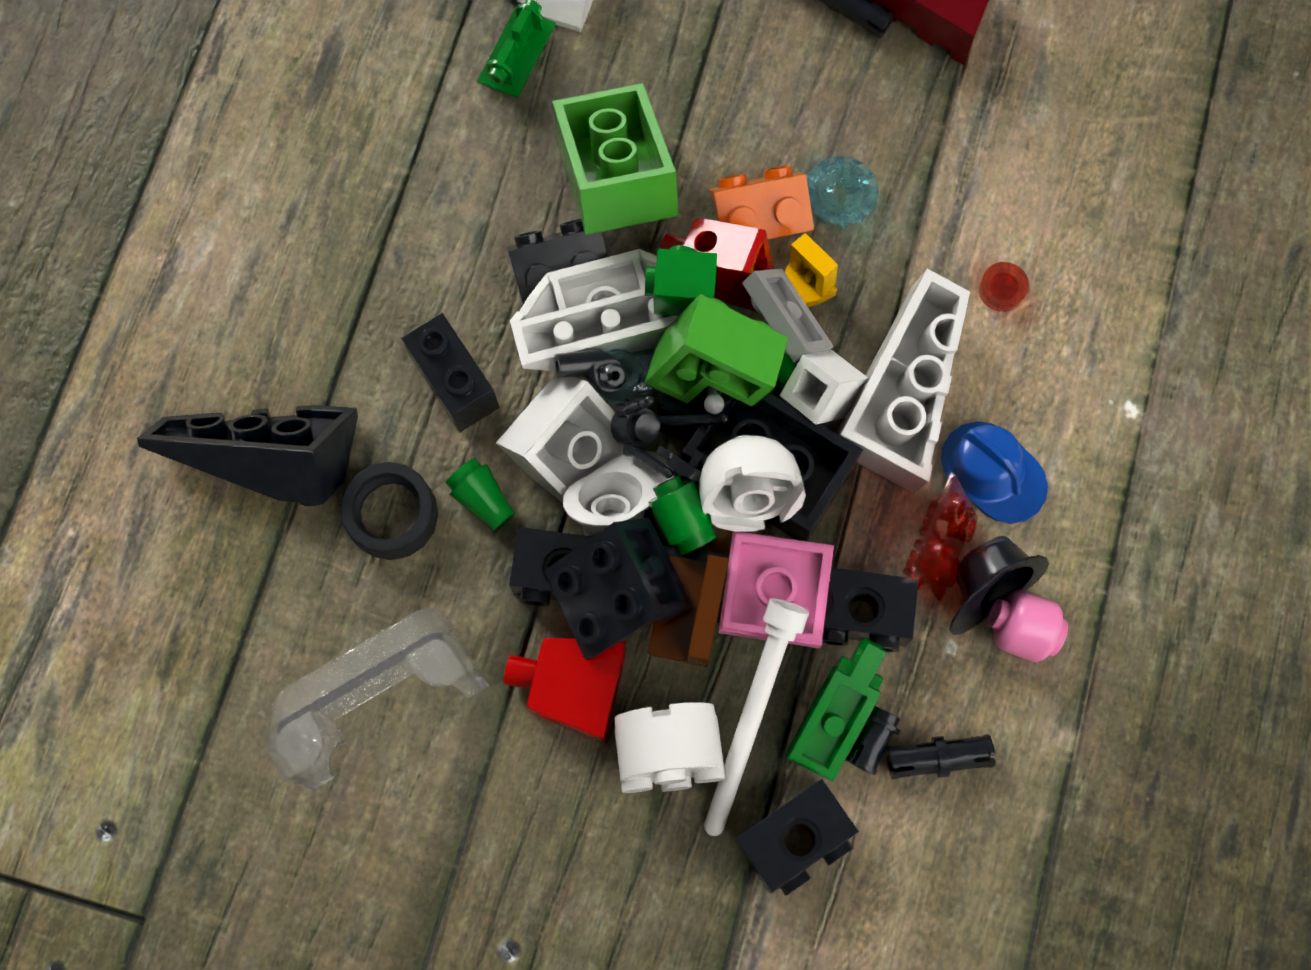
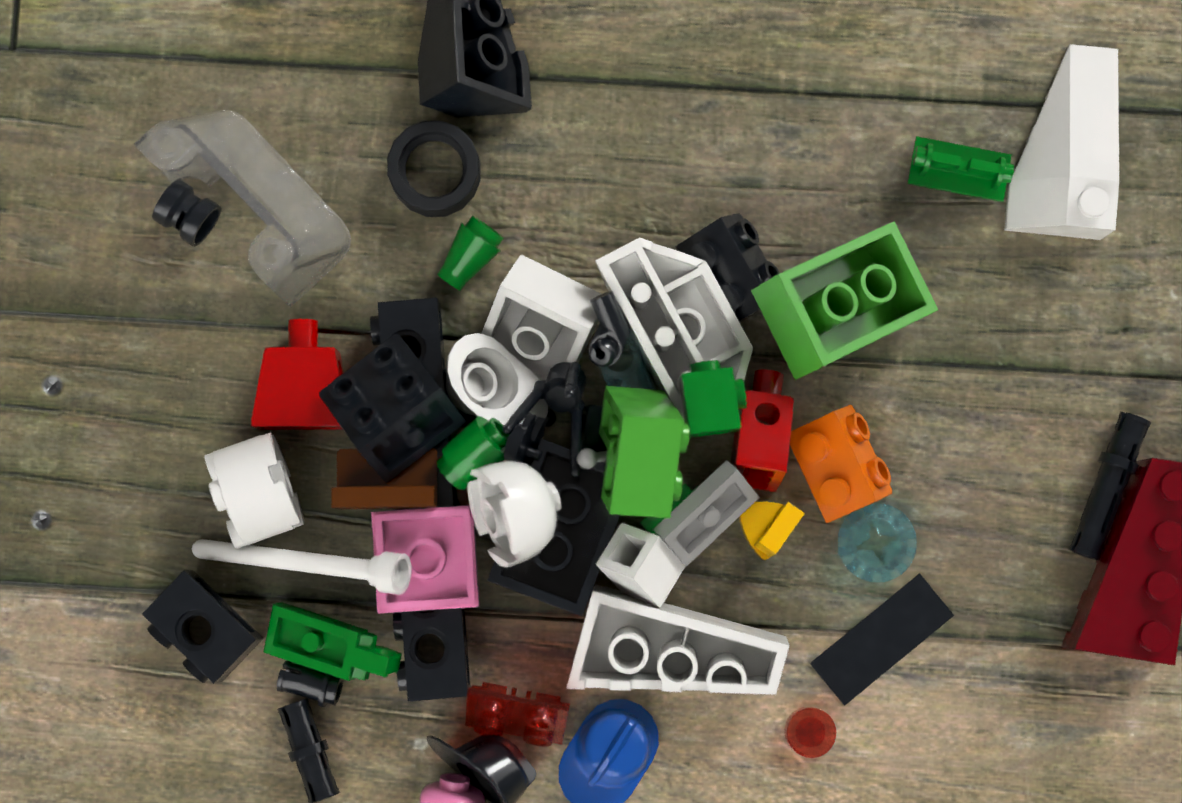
camera: 75 degrees right, 10 degrees up
black brick [401,313,500,433] -> none
none -> black wheel [152,179,222,247]
none -> black sticker [810,573,954,706]

